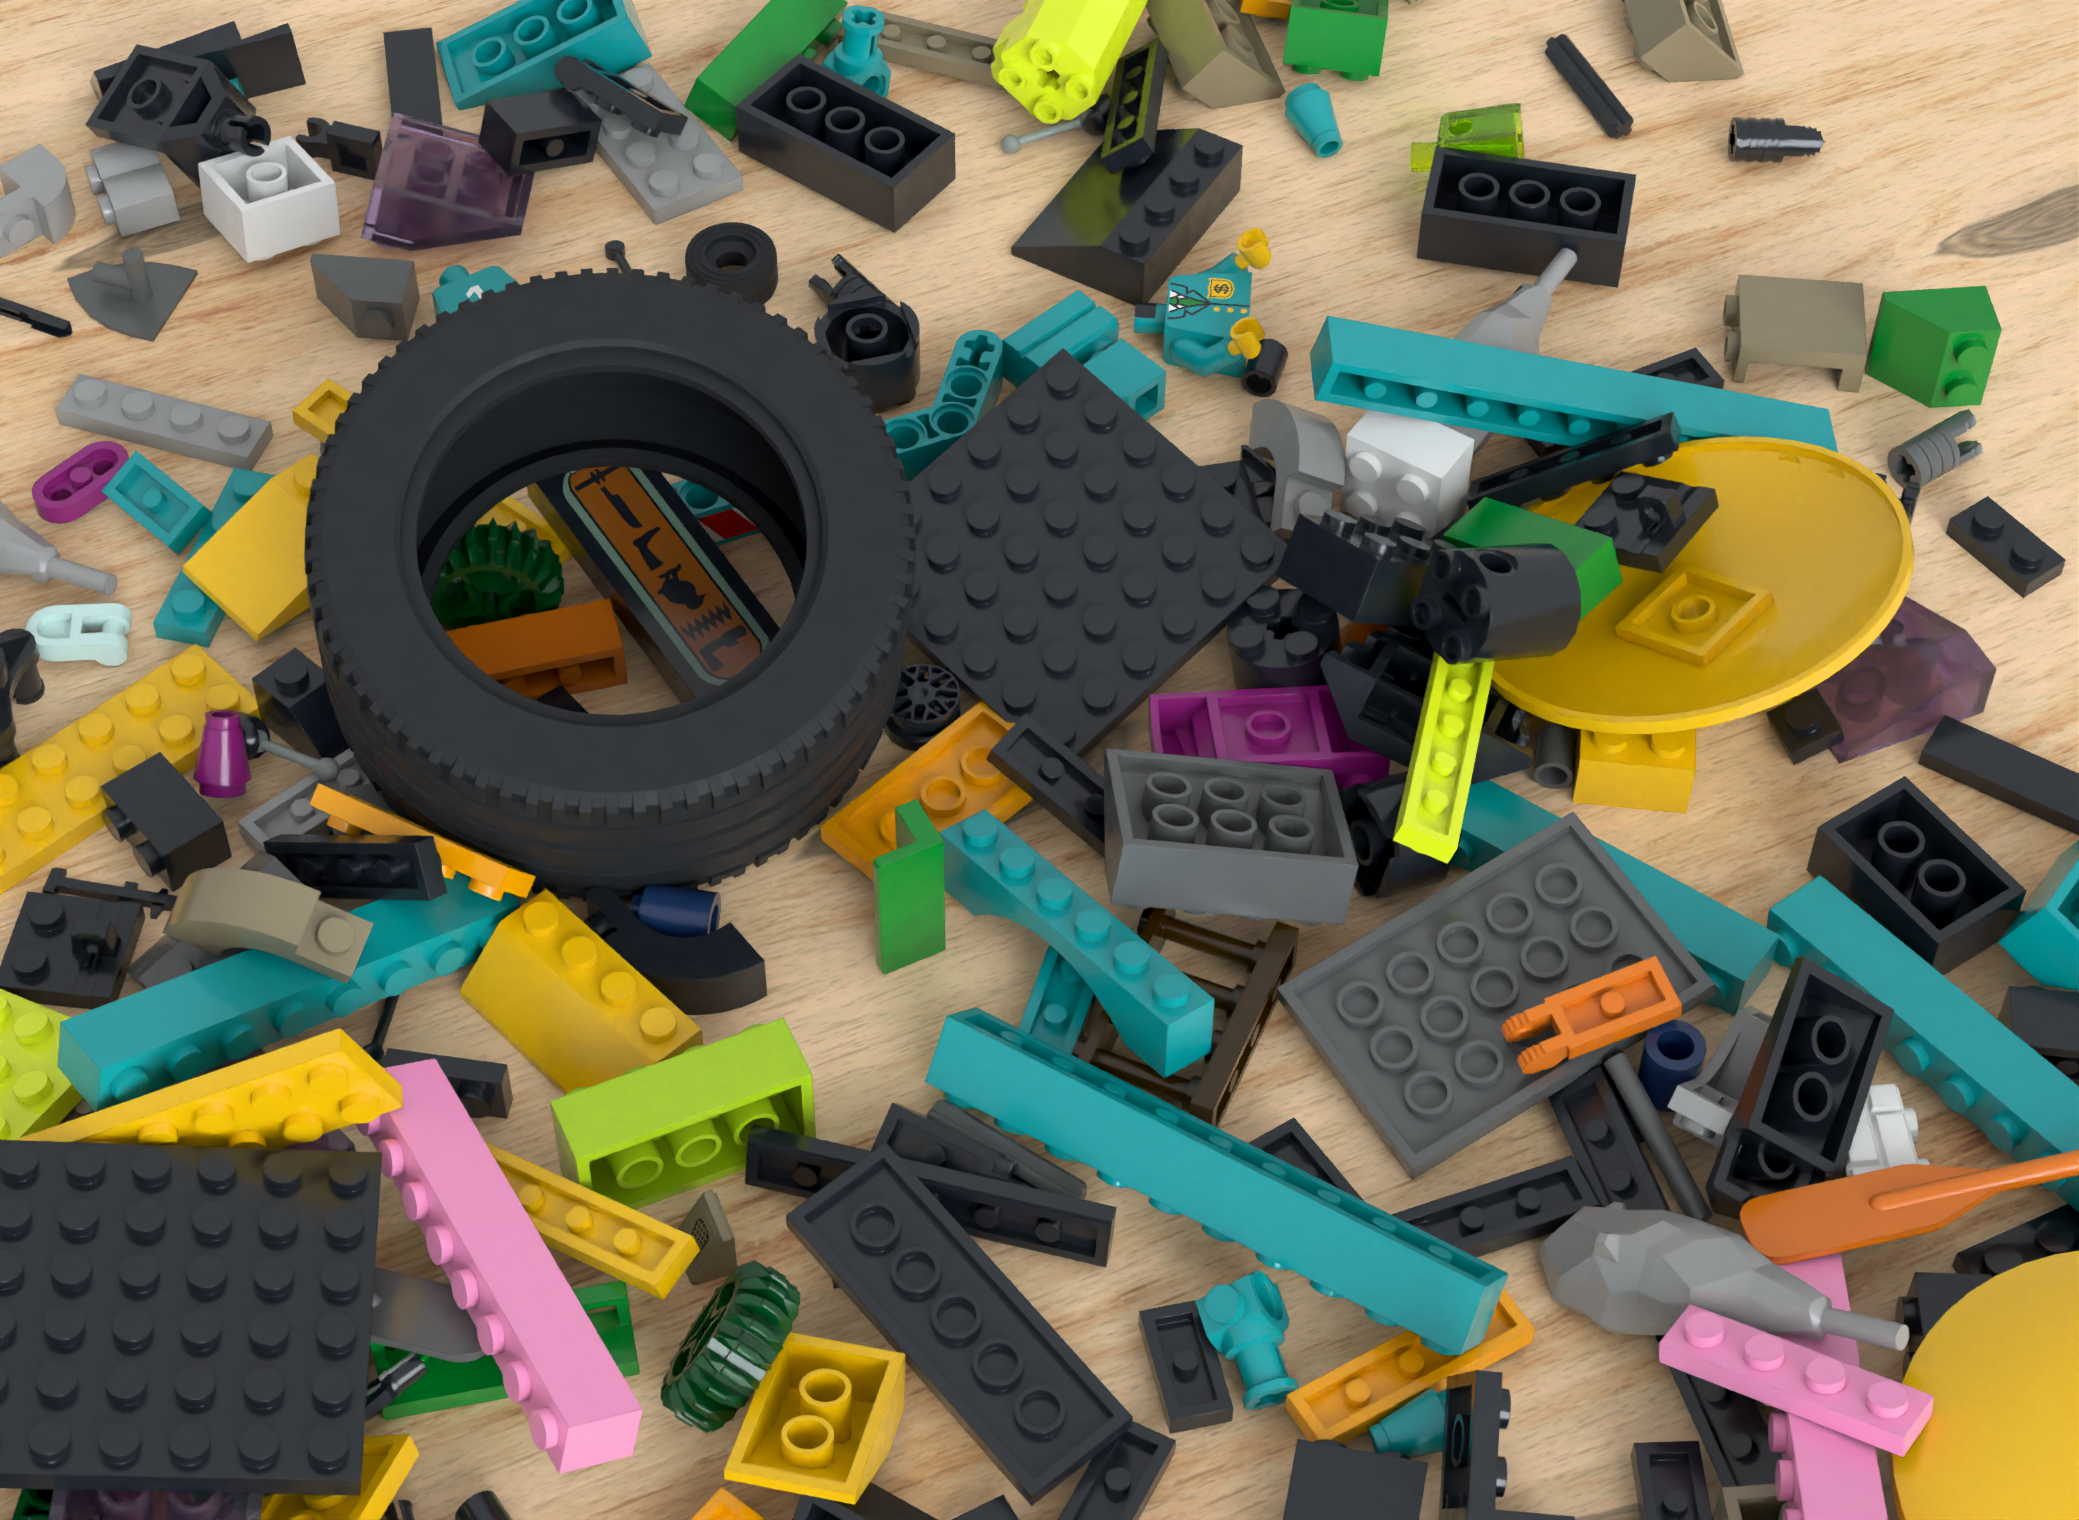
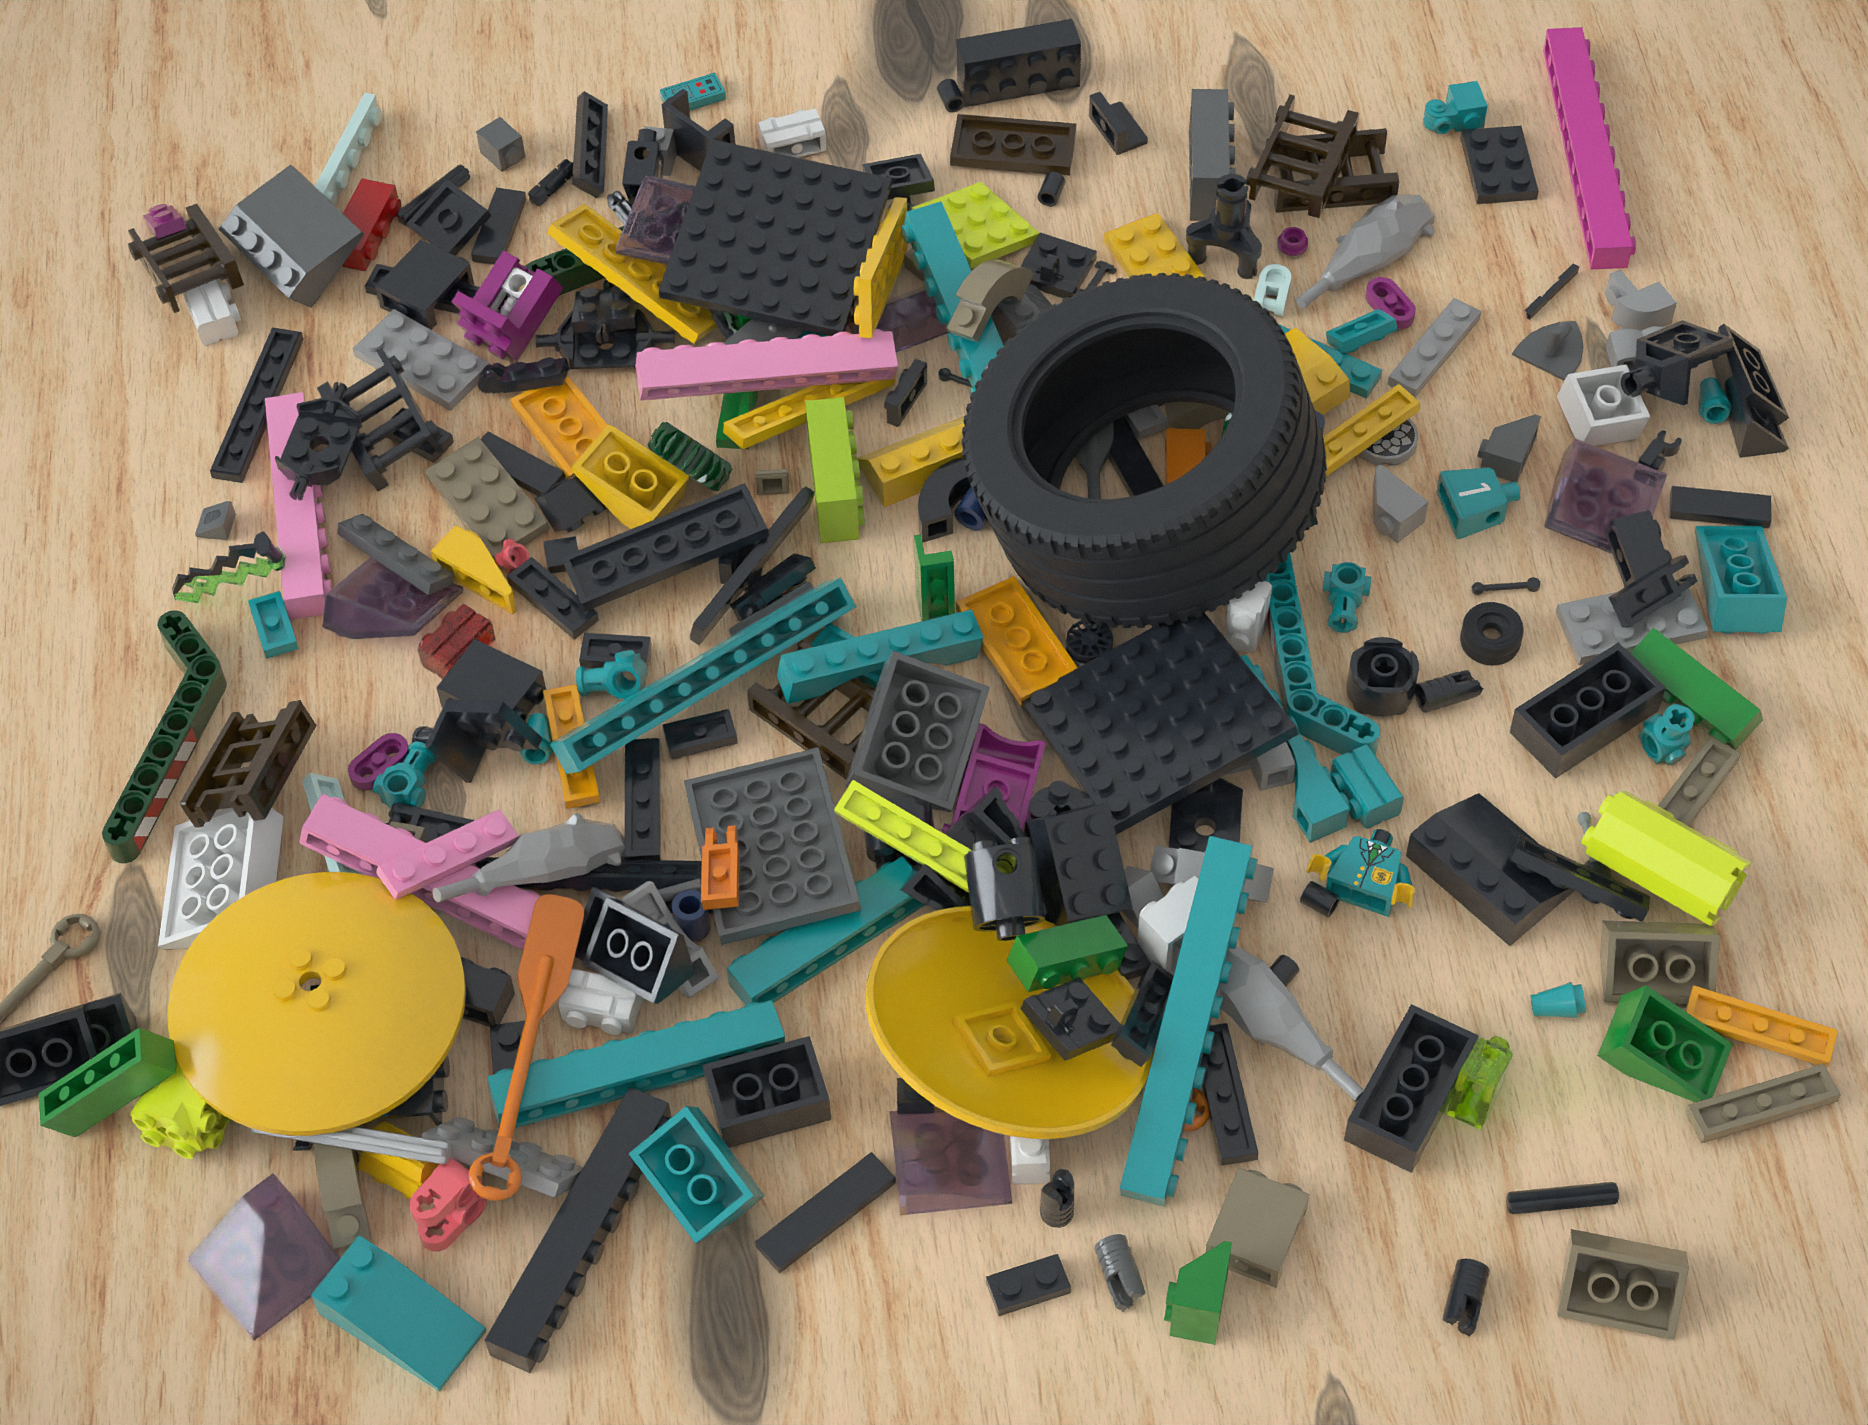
camera: 110 degrees right, 5 degrees up
black plate [986,713,1105,858] -> none

